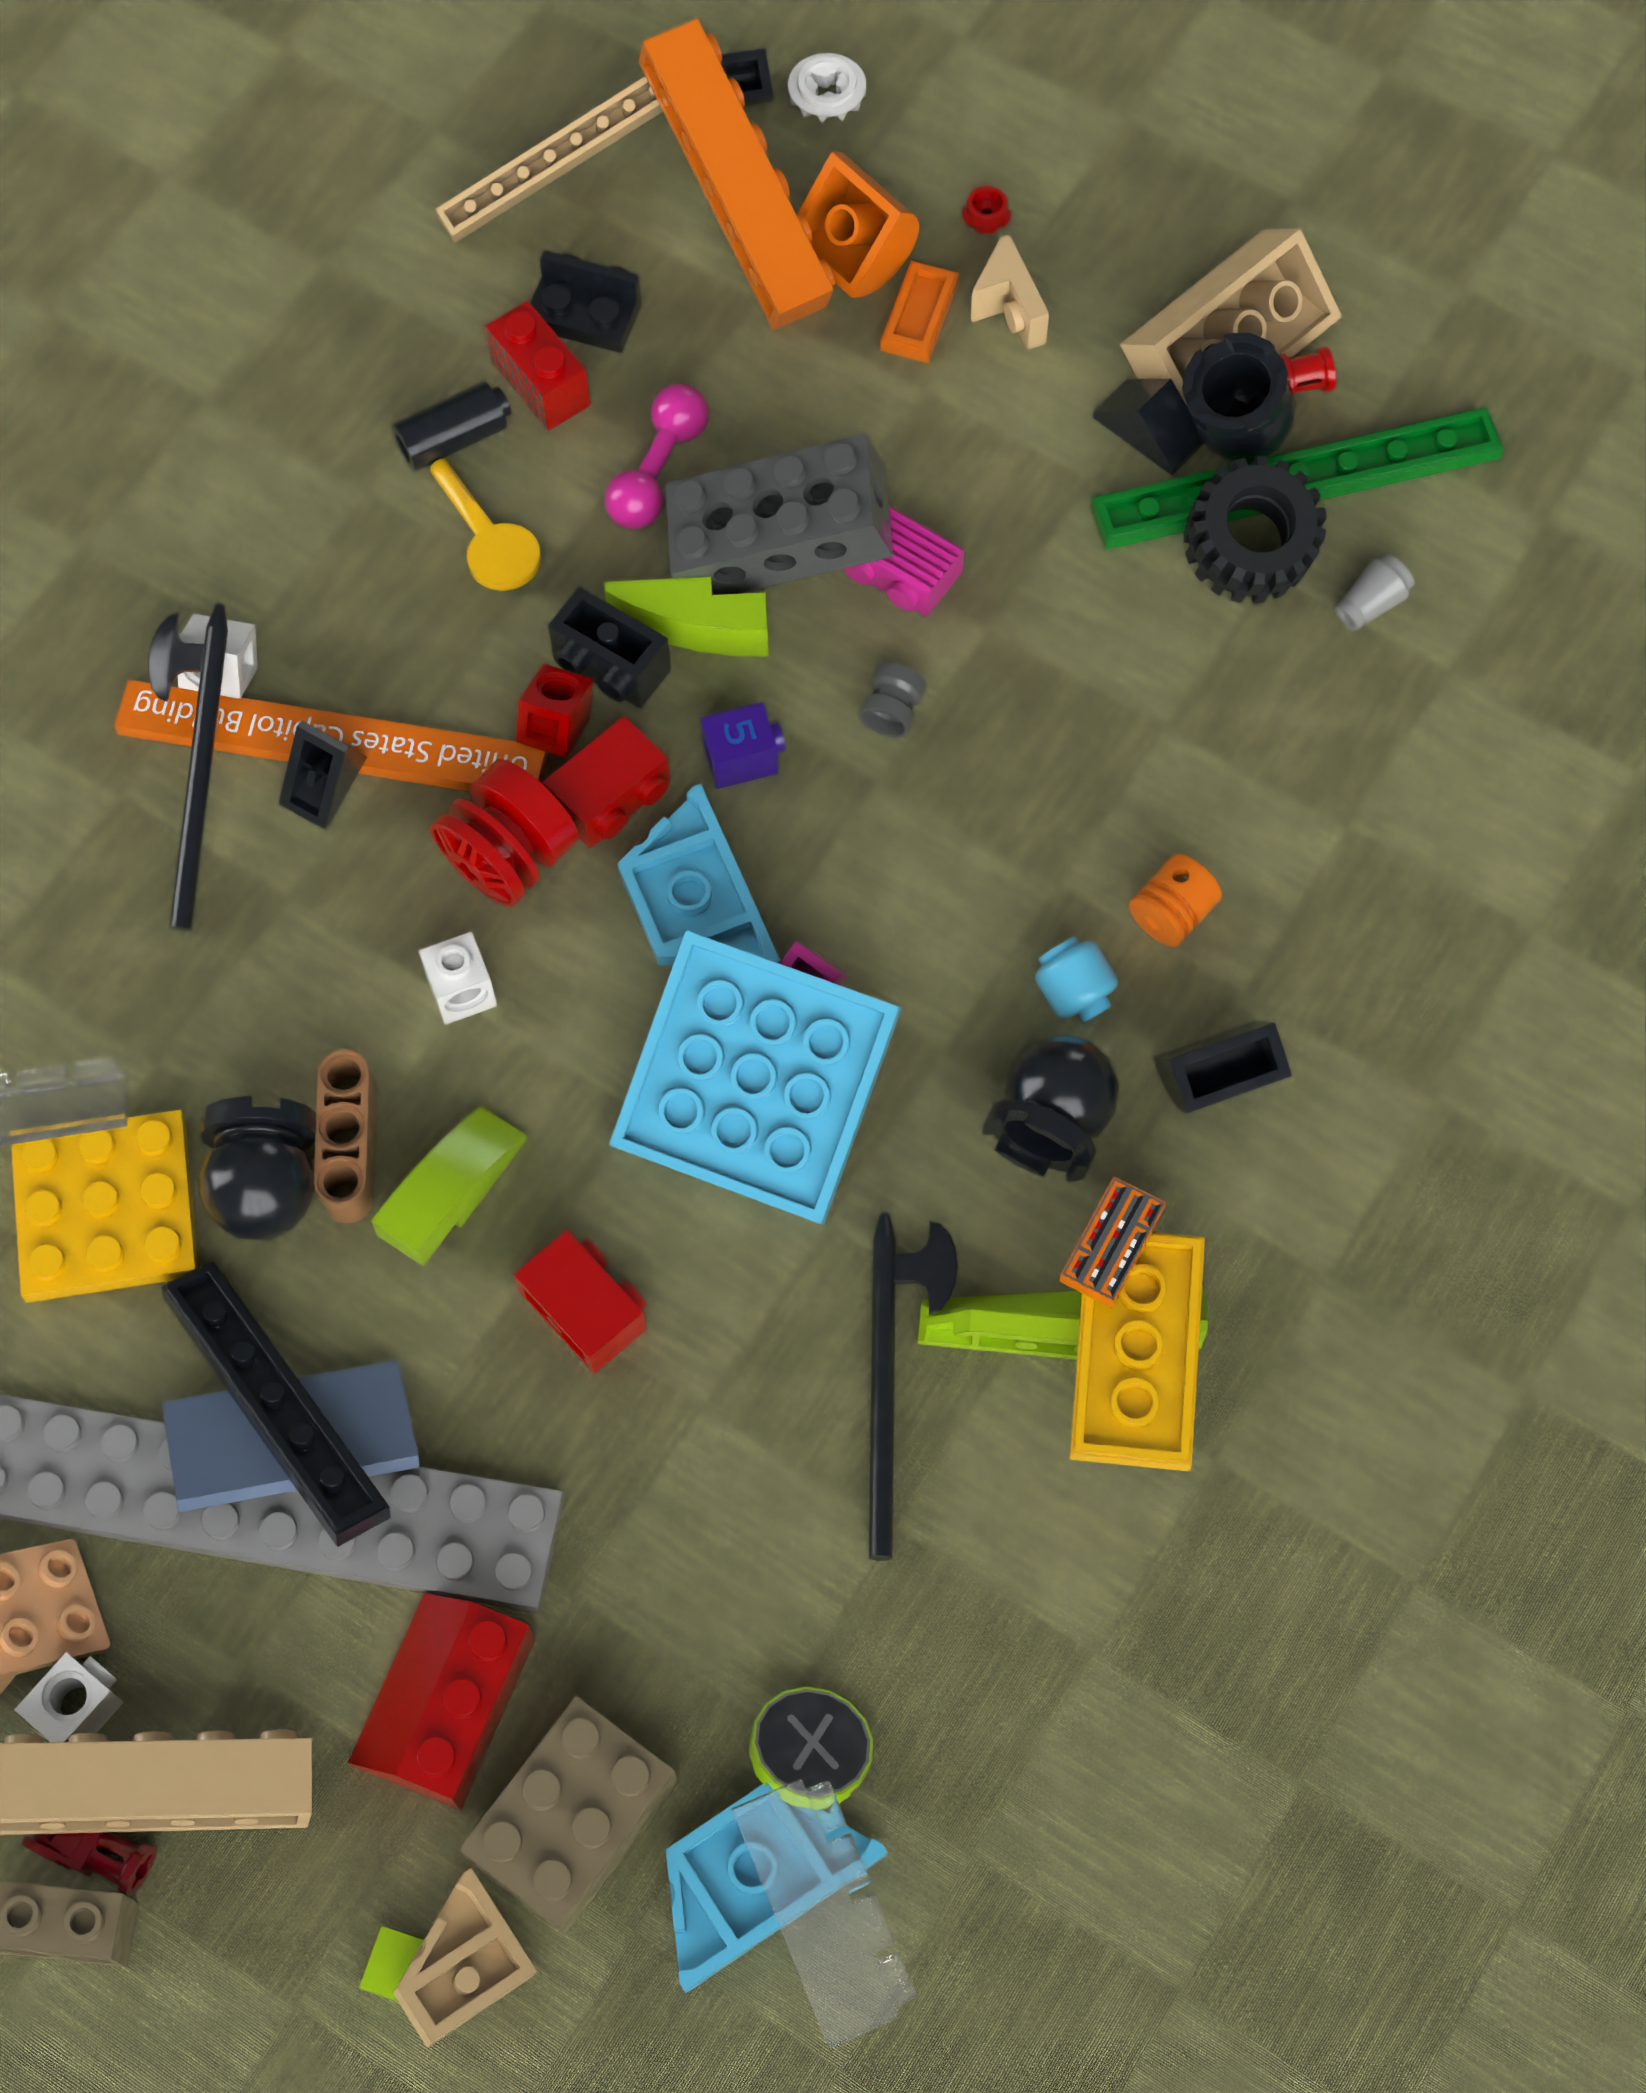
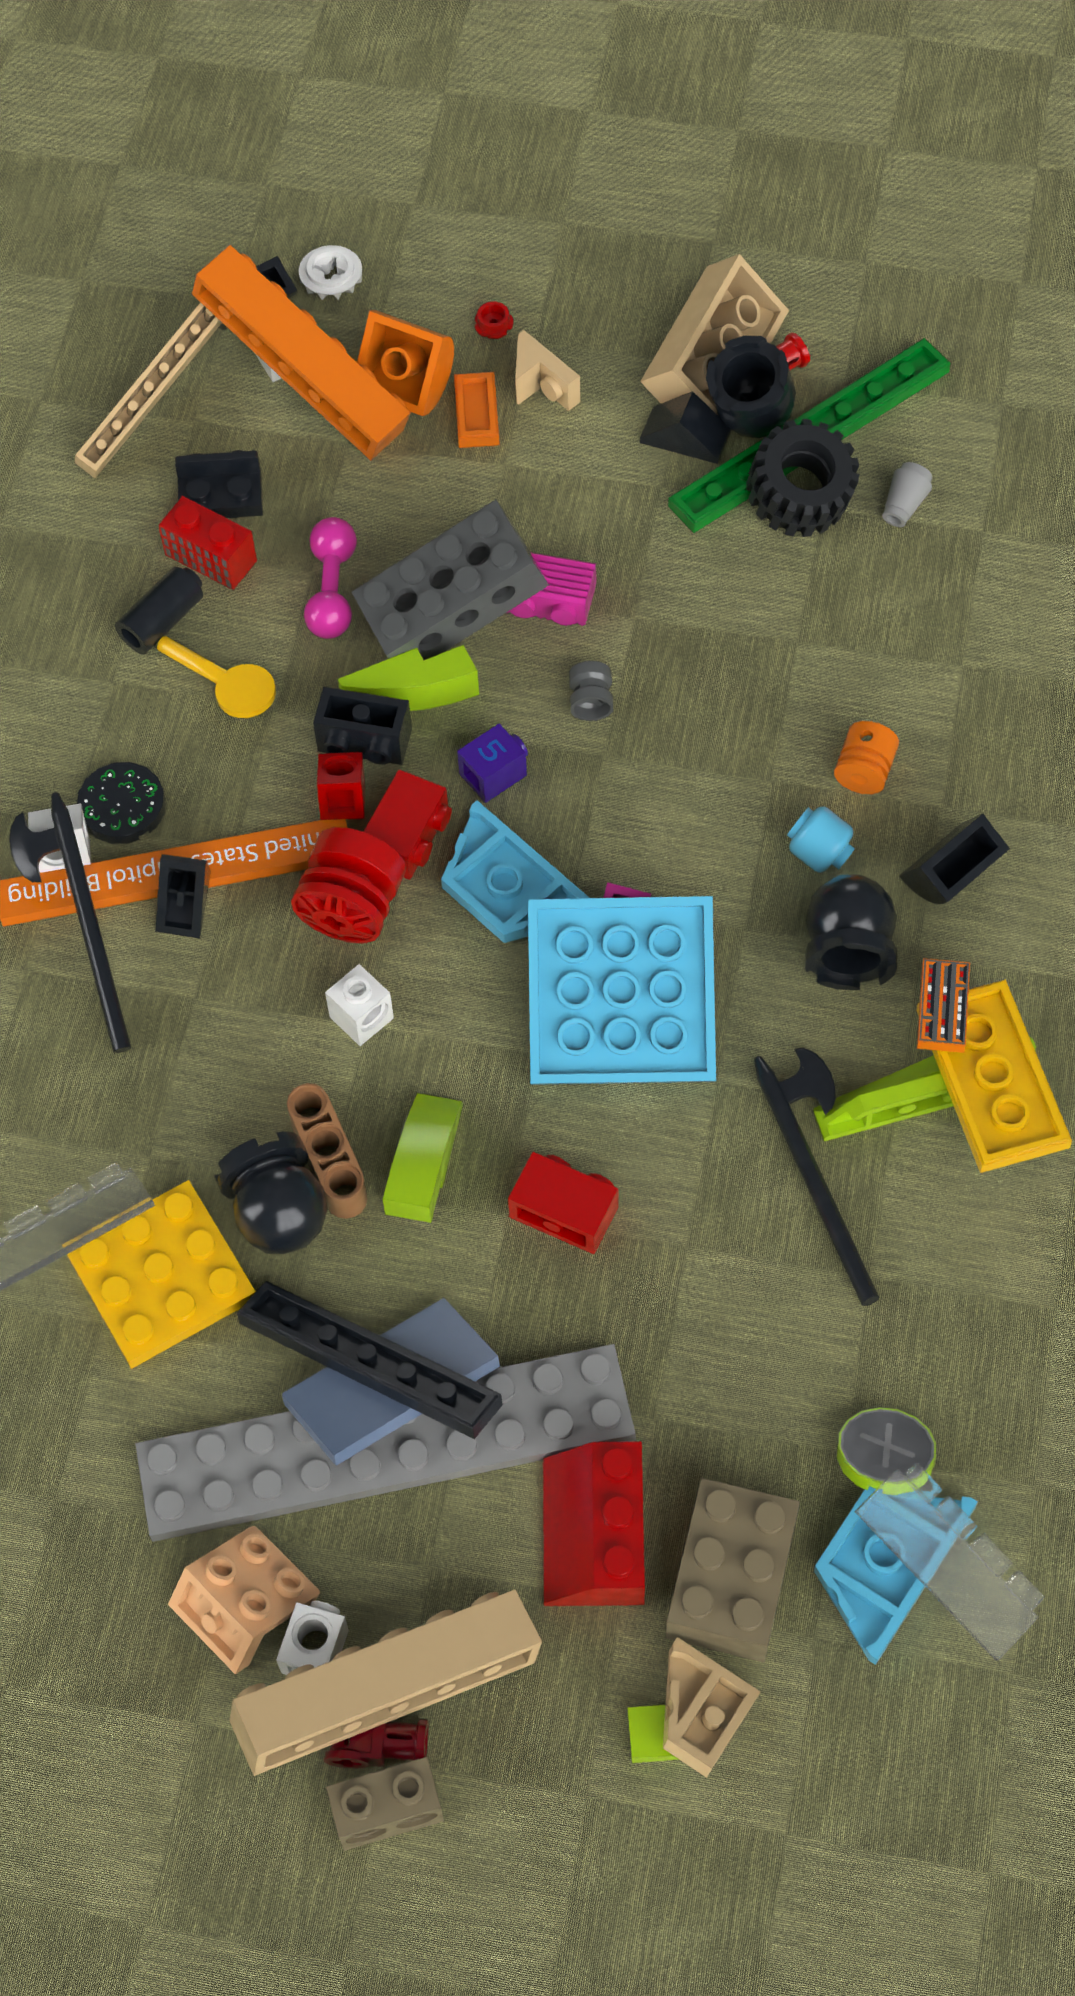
camera: 20 degrees left, 5 degrees down
none -> black tile [77,762,166,844]

